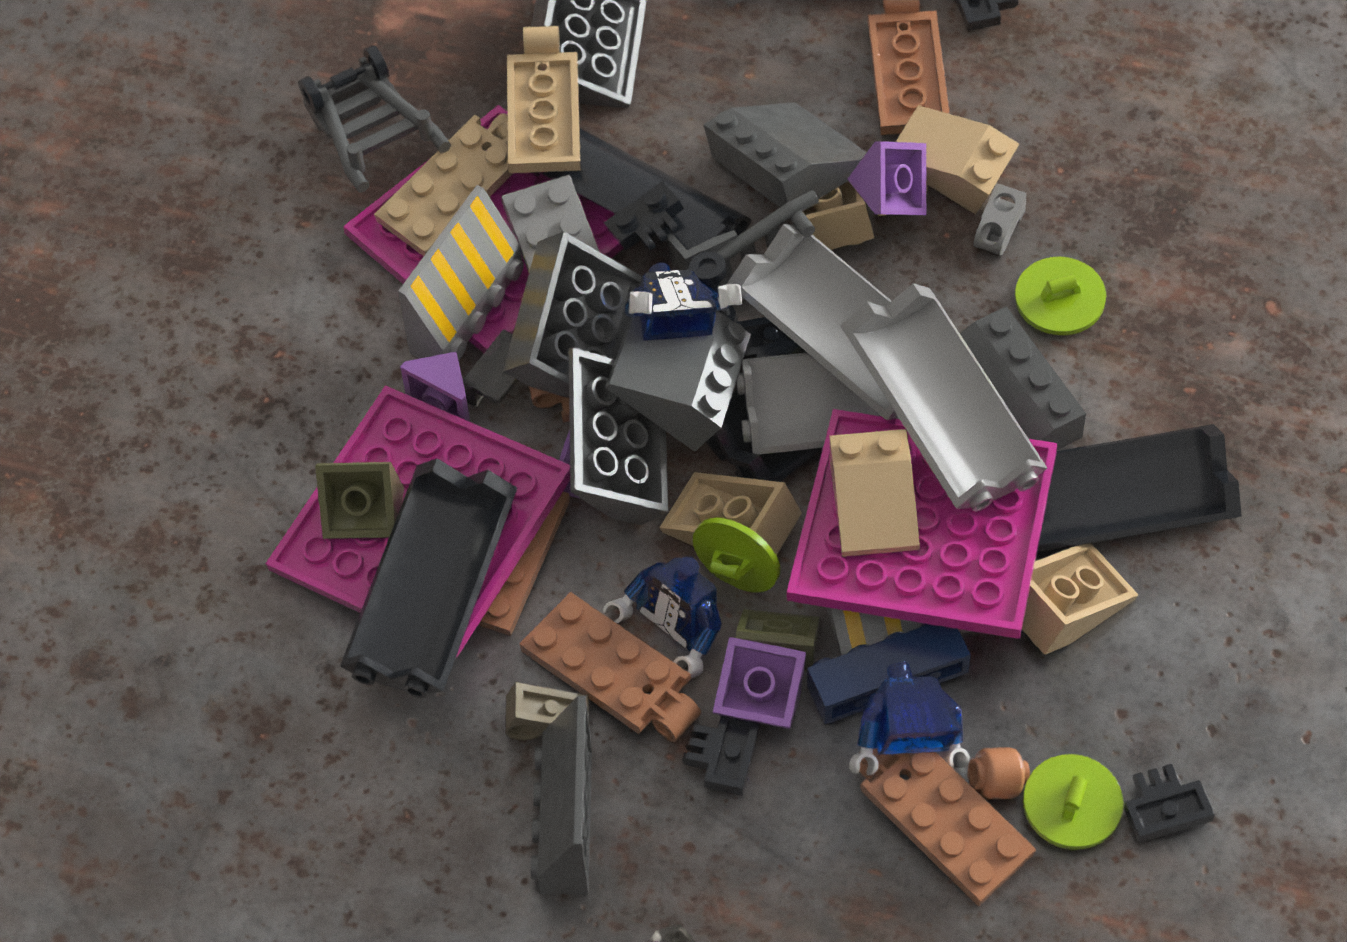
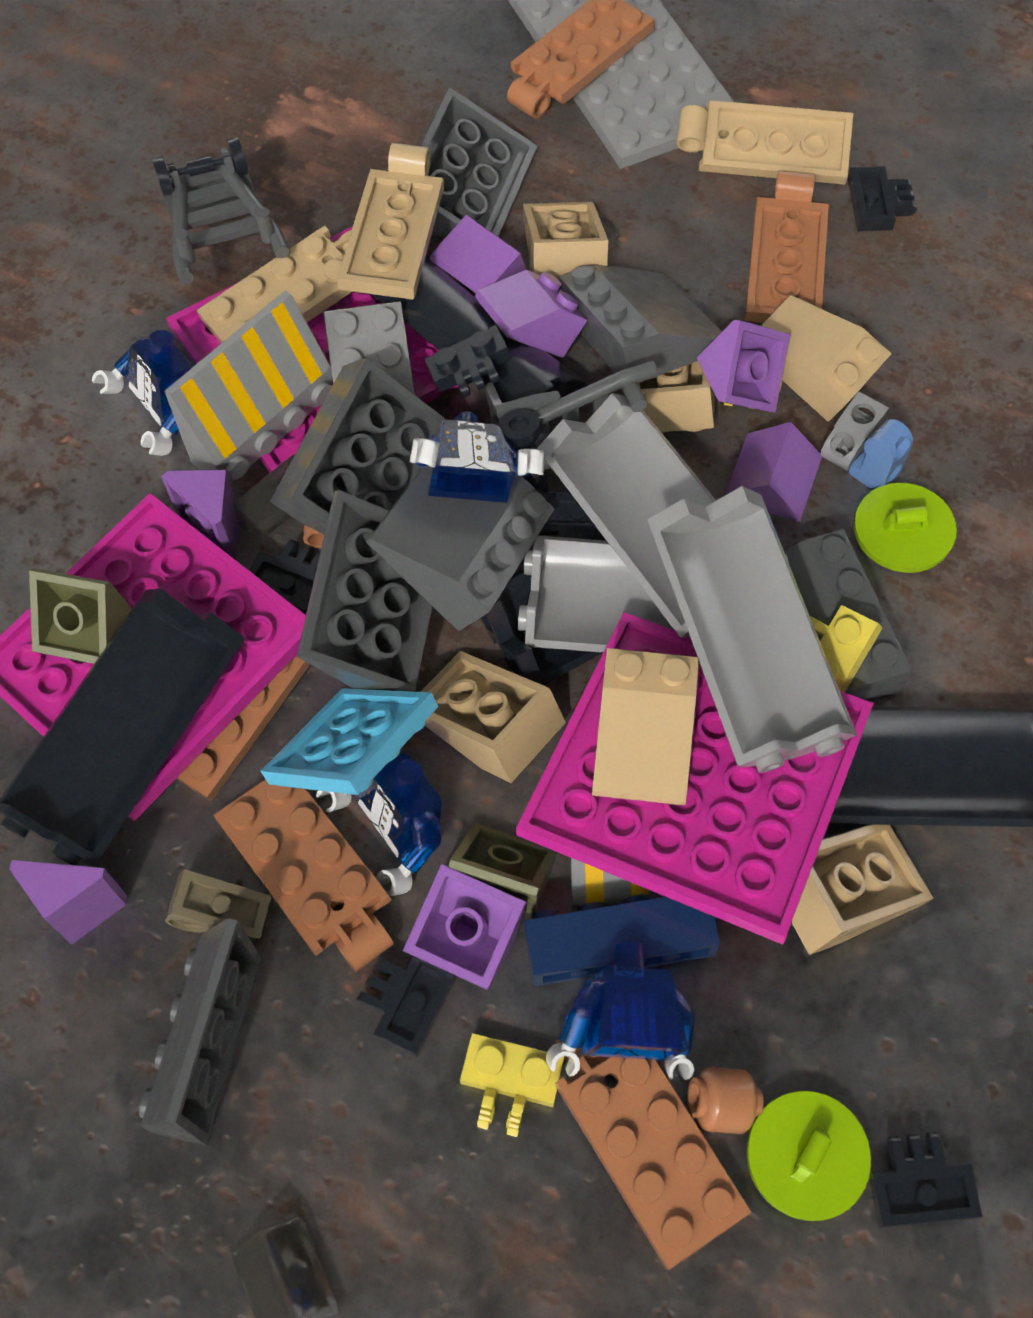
camera: 10 degrees right, 5 degrees up
lime shield [692,518,780,592] -> none
none -> medium lavender slope [9,860,128,945]
none -> torso [92,330,193,456]
none -> black hinge [249,539,321,614]
none -> medium azure plate [261,688,439,795]
none -> medium lavender slope [430,215,526,293]
none -> light yellow hinge [460,1033,564,1137]
none -> medium lavender slope [475,270,587,358]
none -> tan slope [523,202,608,280]
none -> medium lavender slope [725,422,822,522]
none -> light yellow hinge [810,605,883,693]
none -> medium blue leg [848,419,913,490]

